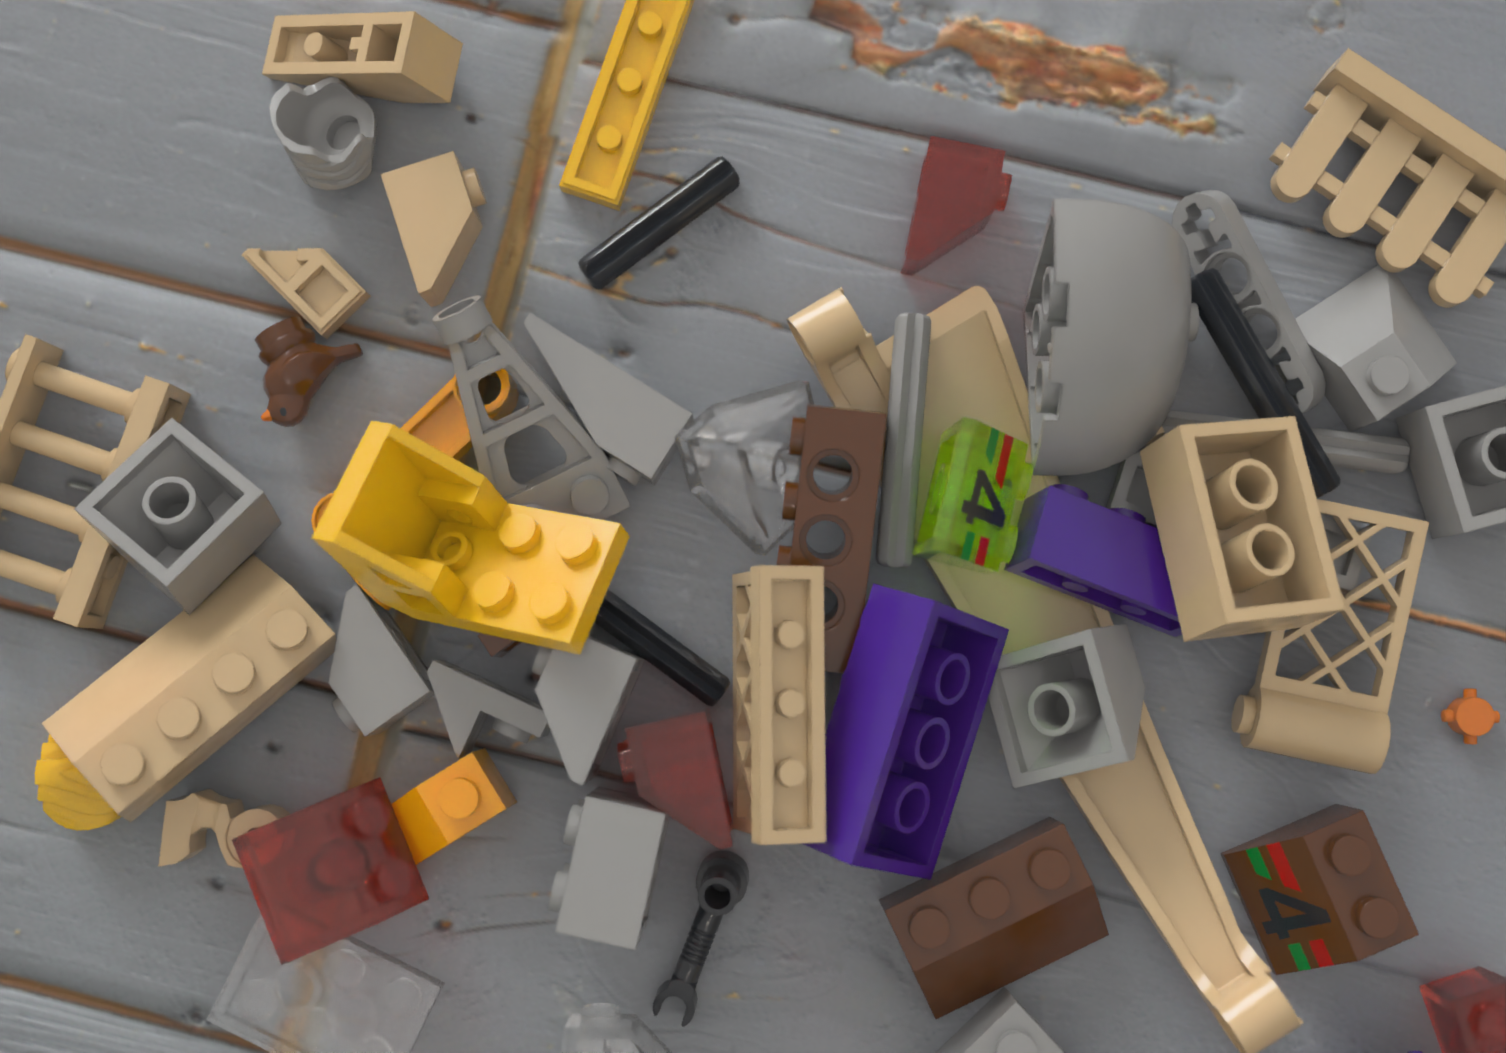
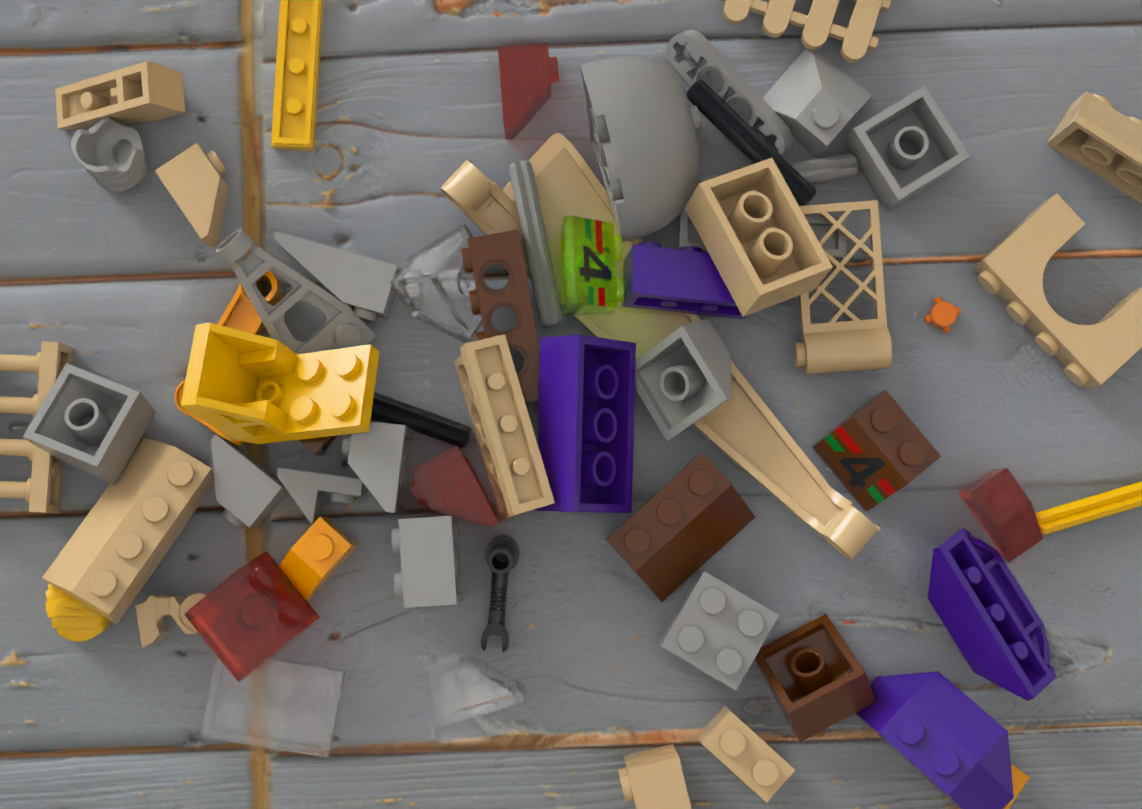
camera: 20 degrees left, 0 degrees up
tan tile [242,248,371,339] -> none
reddish brown animal [255,316,363,427] -> none
black axle [578,156,740,290] -> none

